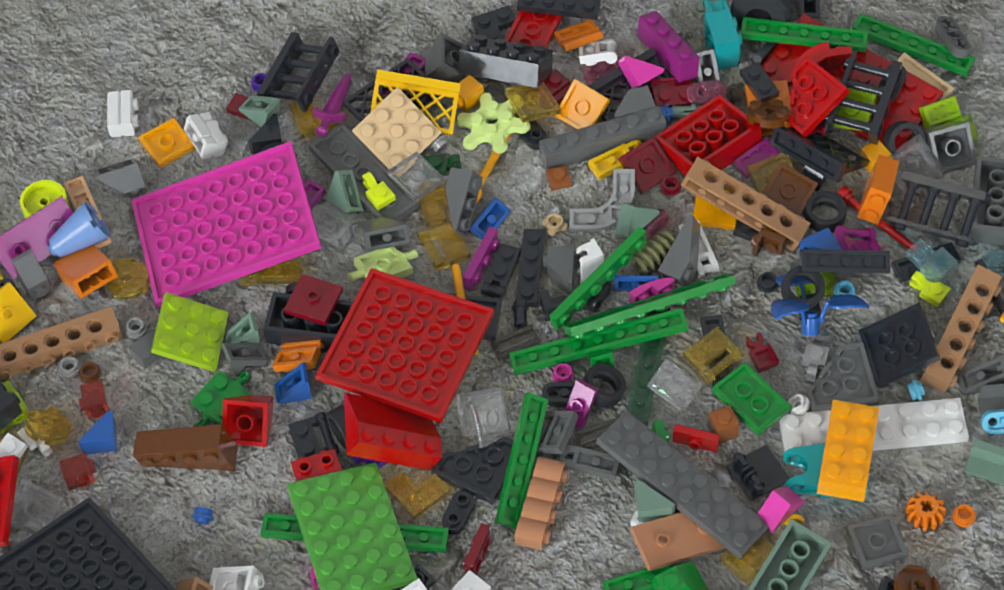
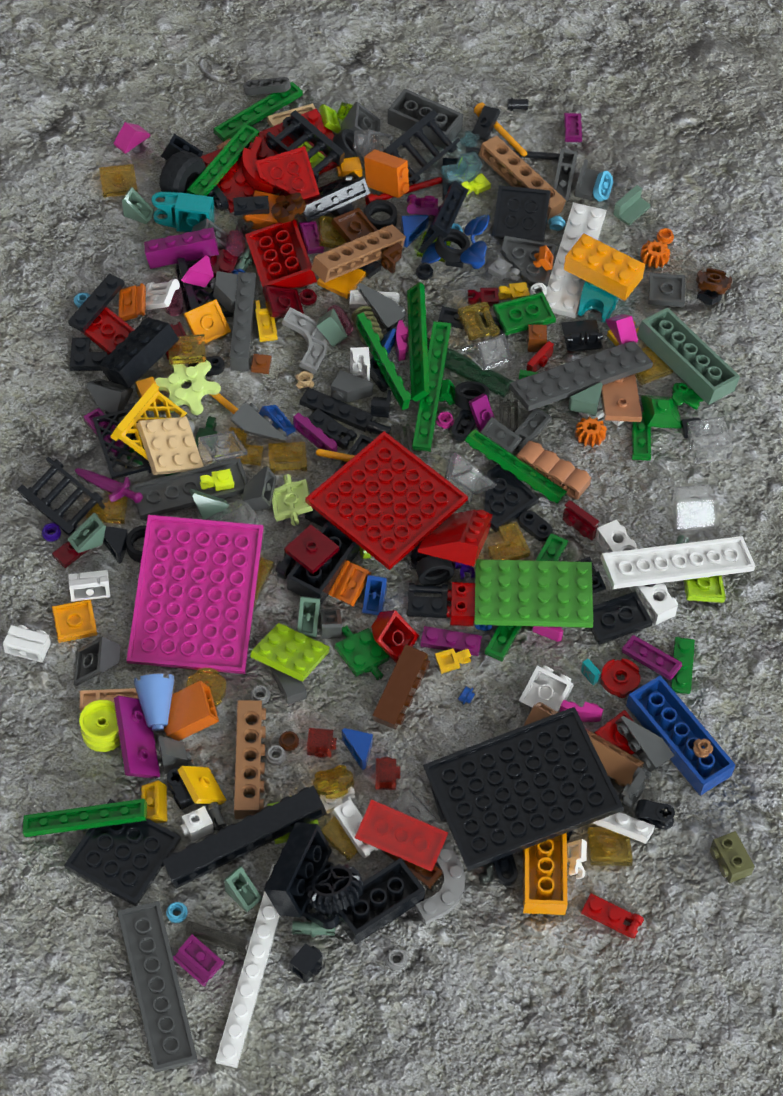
camera: 75 degrees left, 0 degrees up
none -> magenta plate [421,626,482,656]
none -> yellow plate [435,648,471,674]
none -> yellow plate [498,282,530,300]
none -> orange tile [533,245,554,271]
none -> orange gear [575,416,607,448]

